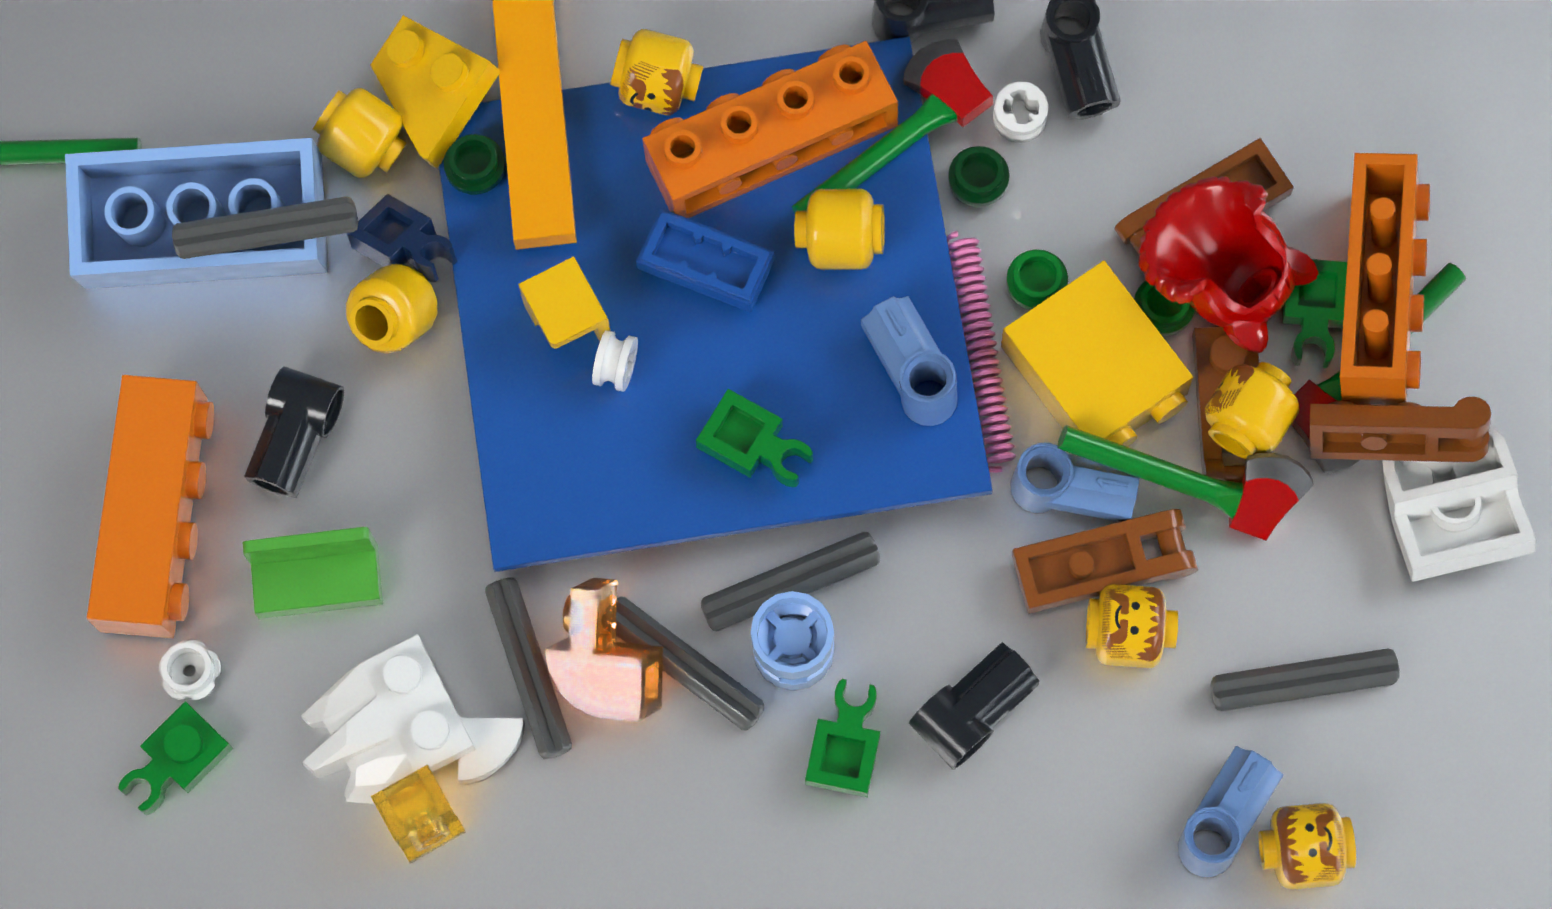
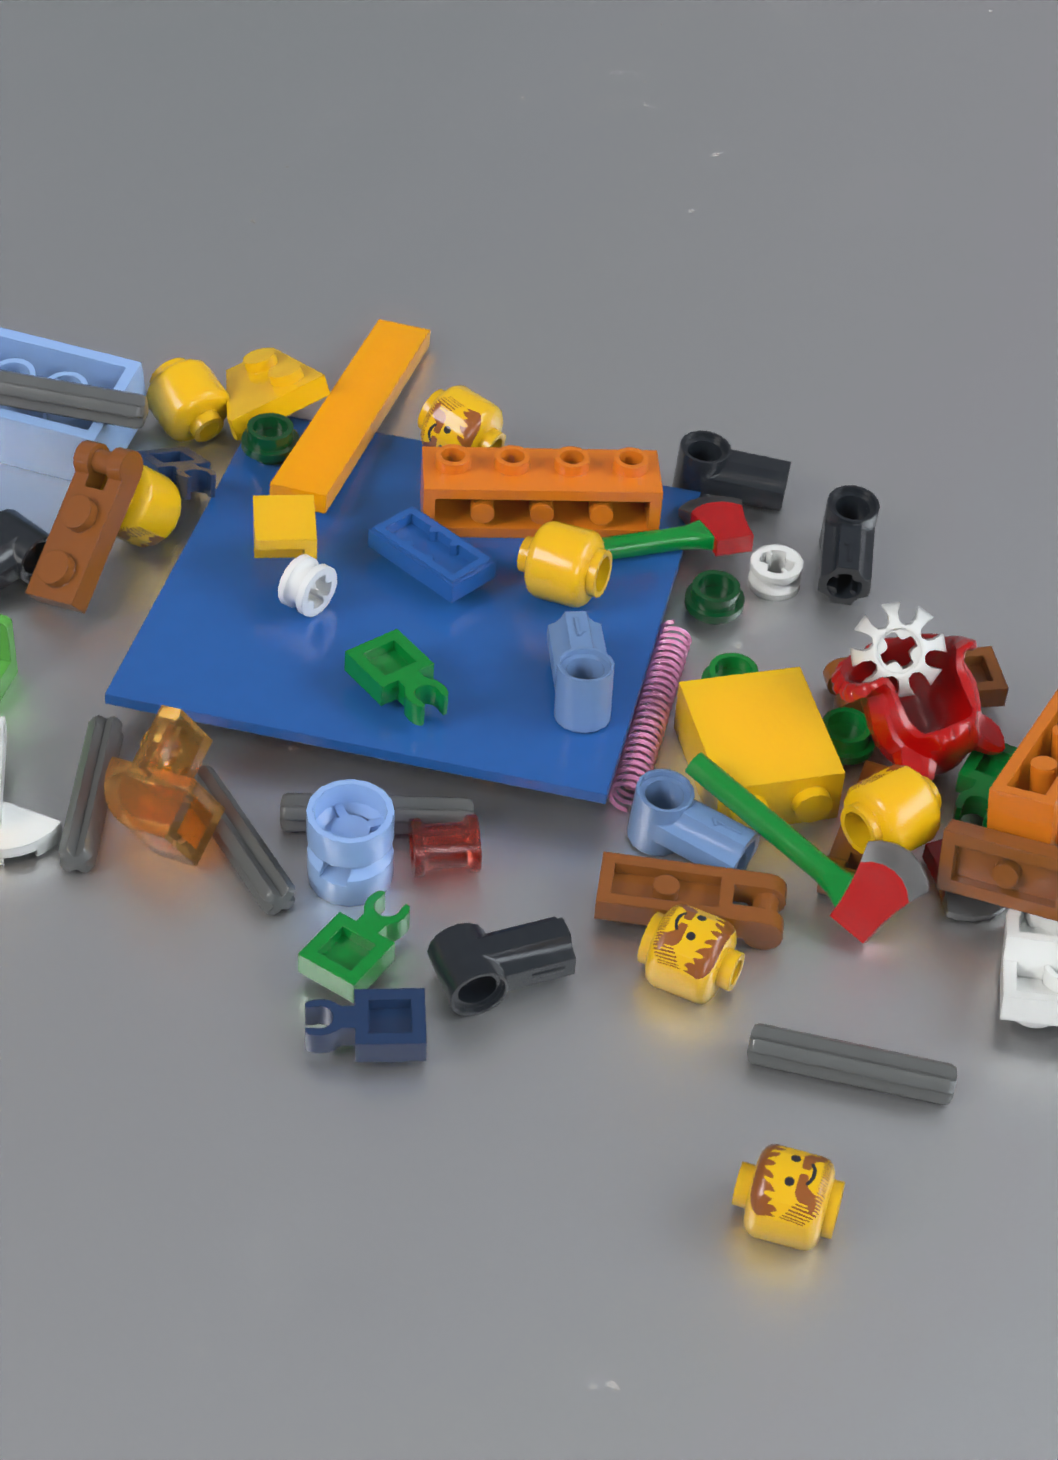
camera: 15 degrees right, 30 degrees down
medium blue piece [1178,746,1283,877] -> none
none -> dark orange plate [25,440,143,614]
none -> dark blue plate [305,988,427,1062]
none -> clear red bush [408,814,482,878]
none -> white piece [849,602,947,697]

